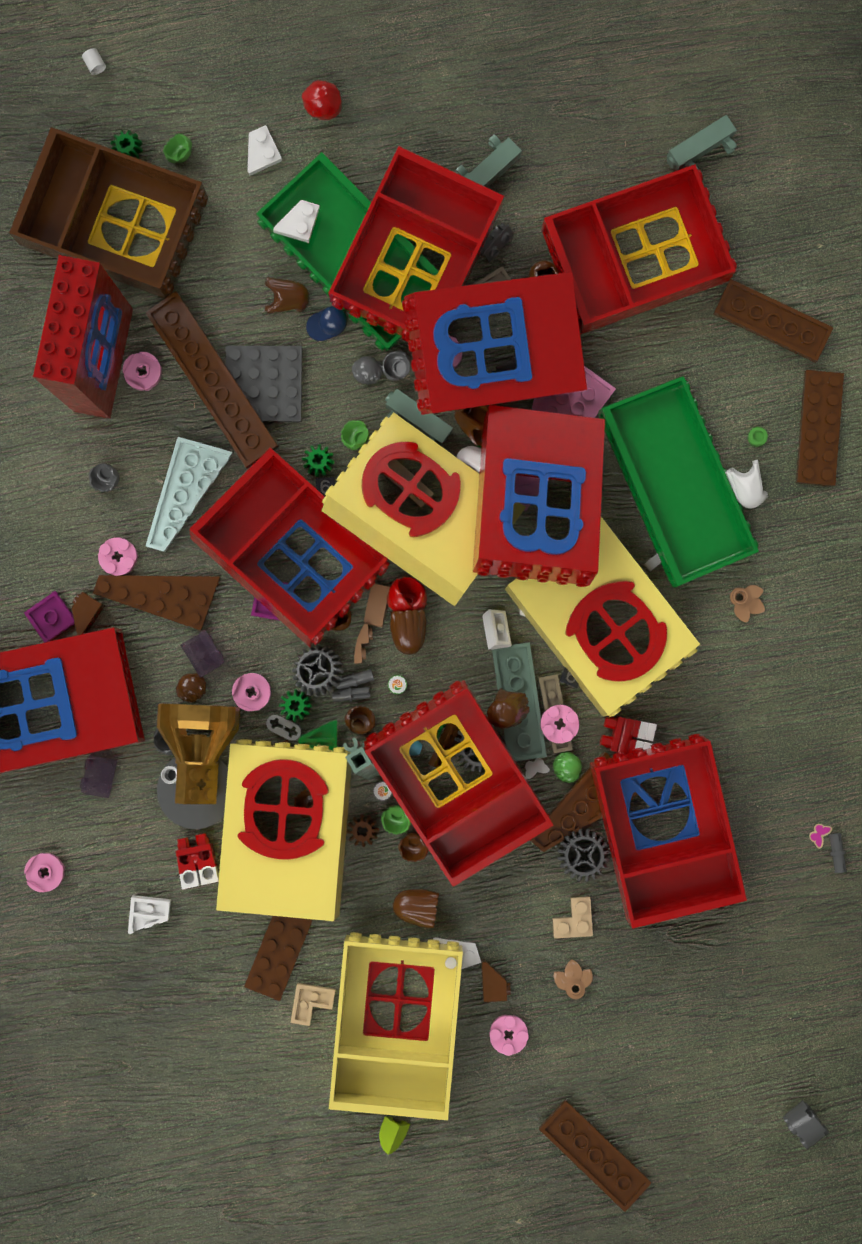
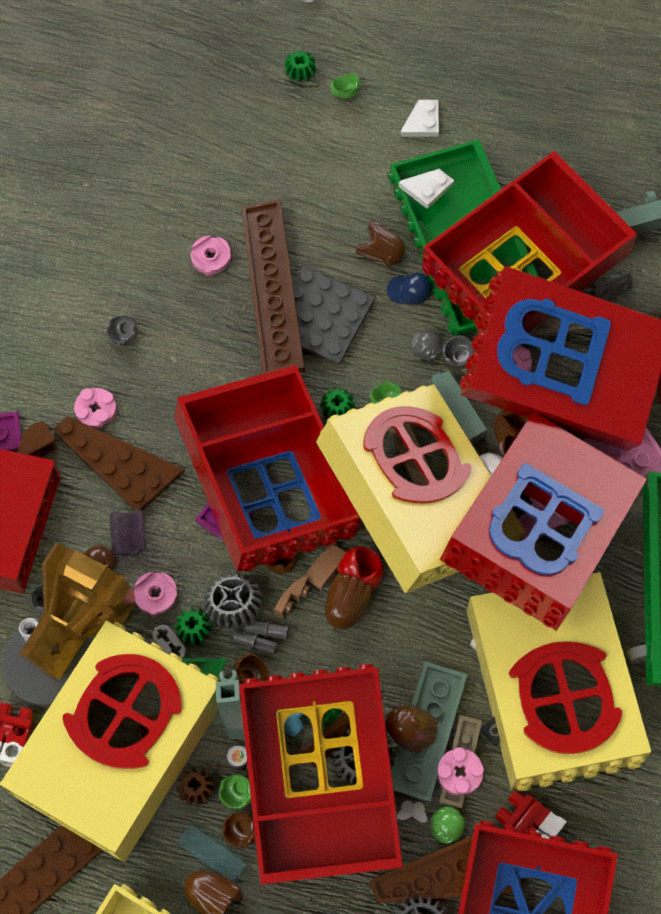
camera: 30 degrees right, 20 degrees down
reddish brown panel [9,127,208,298] -> none
red panel [33,255,133,419] -> none
light aqua wing [146,437,234,552] -> none
red piece [302,80,342,121] -> none
tile [388,675,407,694] -> none
white slope [483,609,512,650] -> none
none -> clear light blue tile [177,824,246,882]

